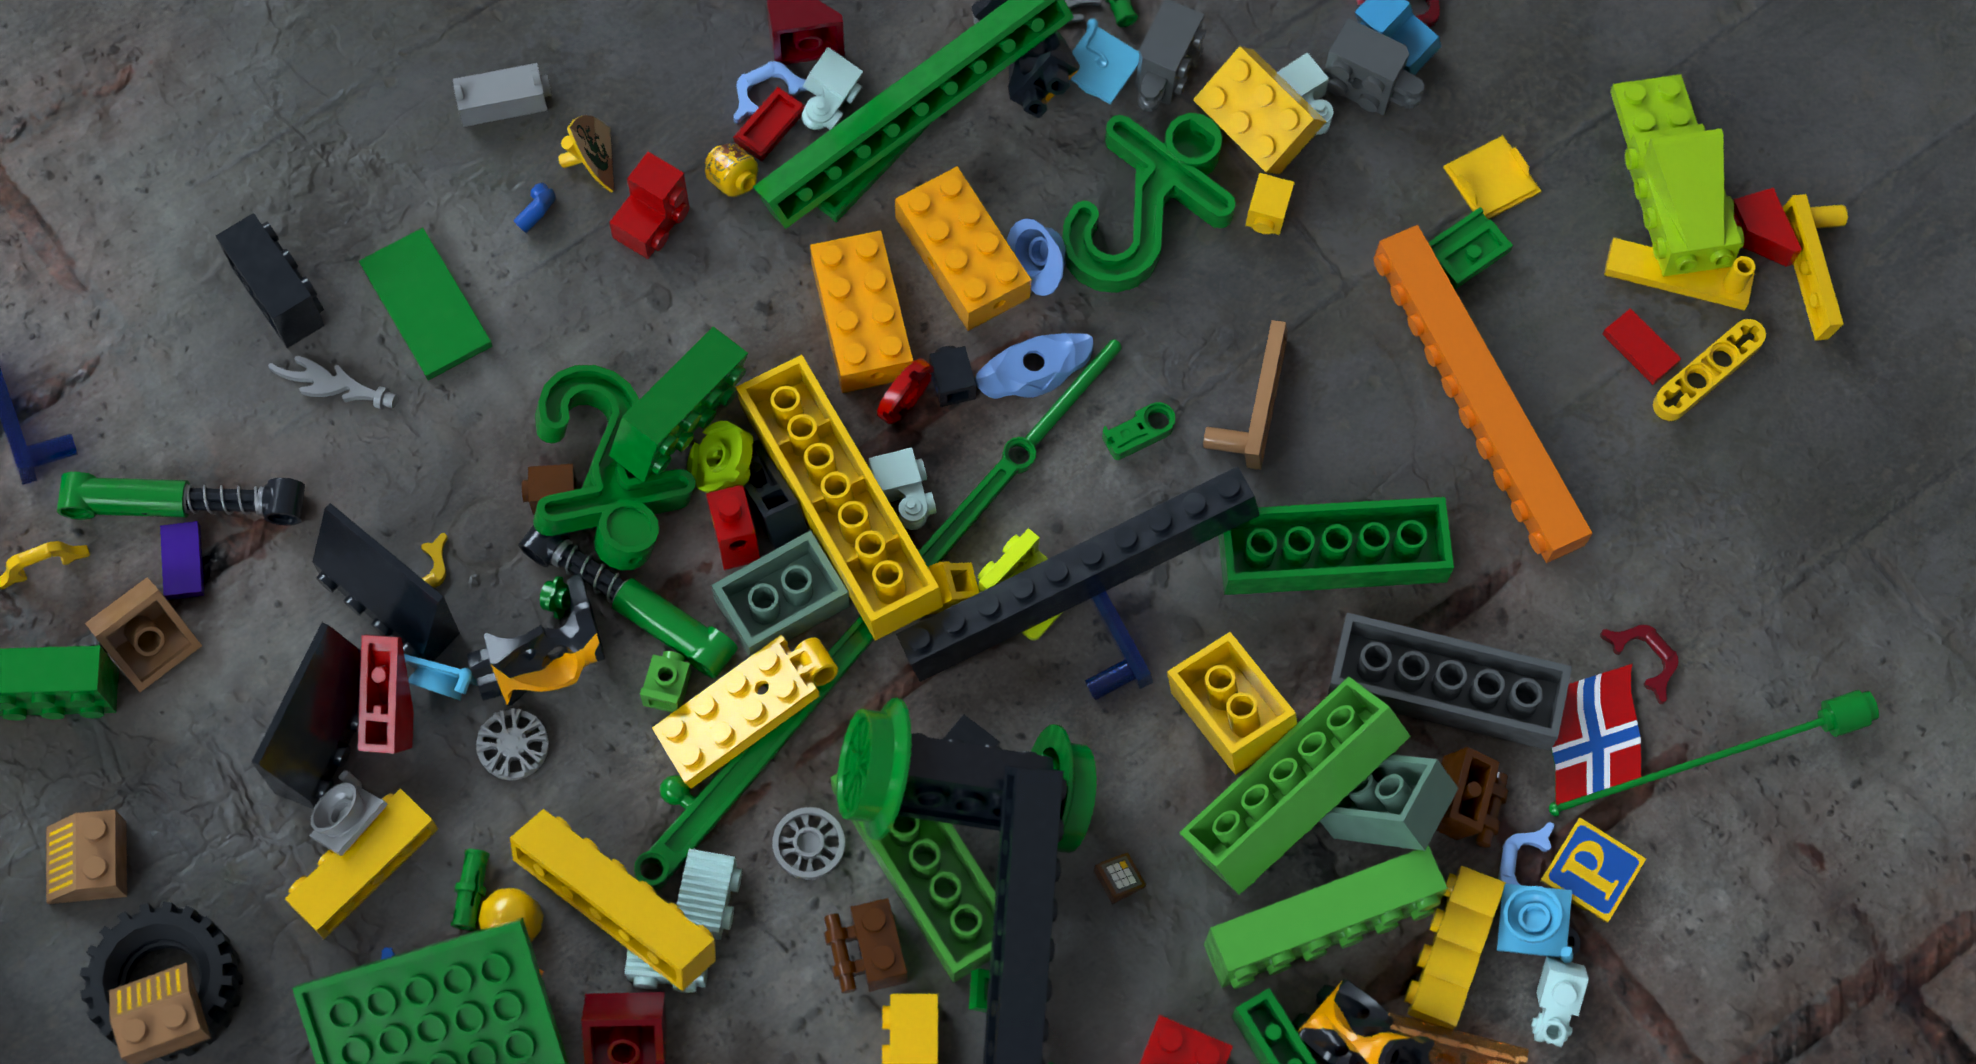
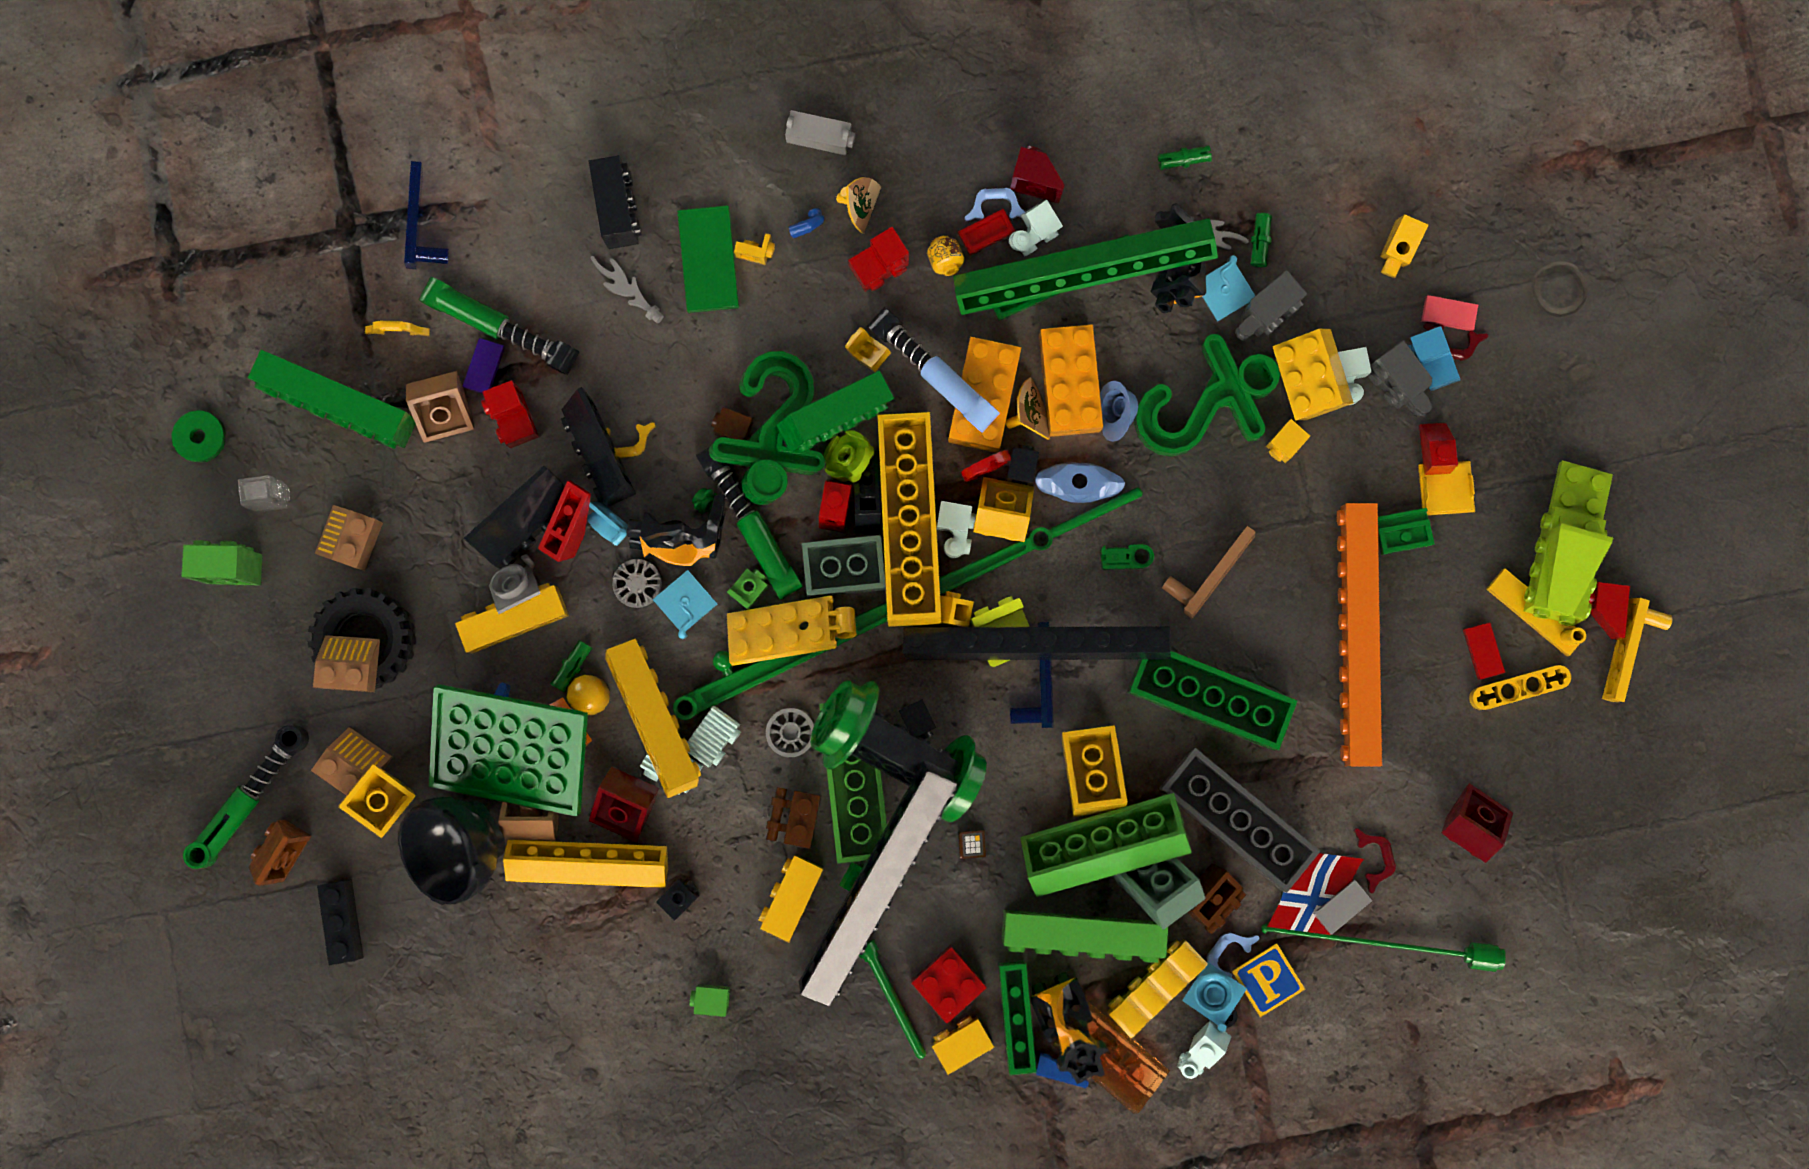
camera: 25 degrees right, 15 degrees up
none -> red brick [481,380,539,449]
none -> medium azure hat [653,570,718,639]
none -> yellow bracket [734,233,775,265]
none -> yellow bracket [845,327,891,372]
none -> light blue piece [867,307,1000,433]
none -> yellow slope [973,477,1034,542]
none -> shield [1006,377,1050,440]
none -> light grey tile [1313,880,1372,935]
none -> red slope [1419,423,1458,475]
none -> dark red slope [1441,783,1513,863]

